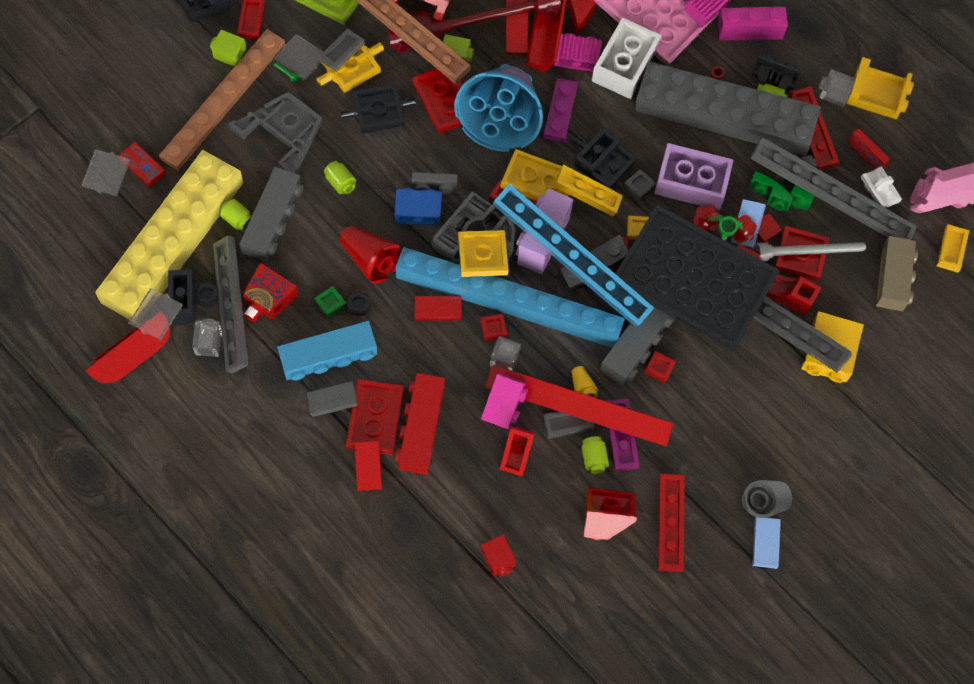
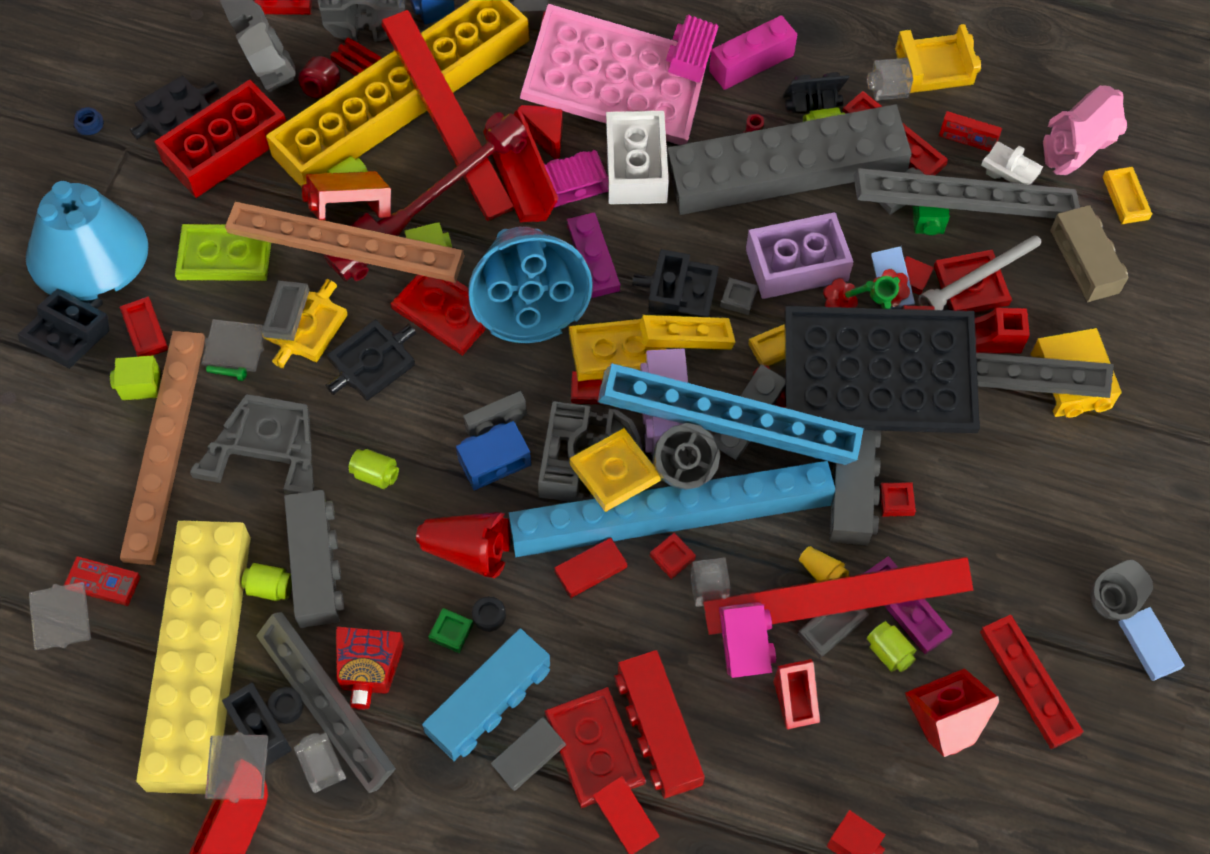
camera: 25 degrees left, 5 degrees down
green slope [748,171,793,212] -> none
none -> dark grey cylinder [653,423,720,490]

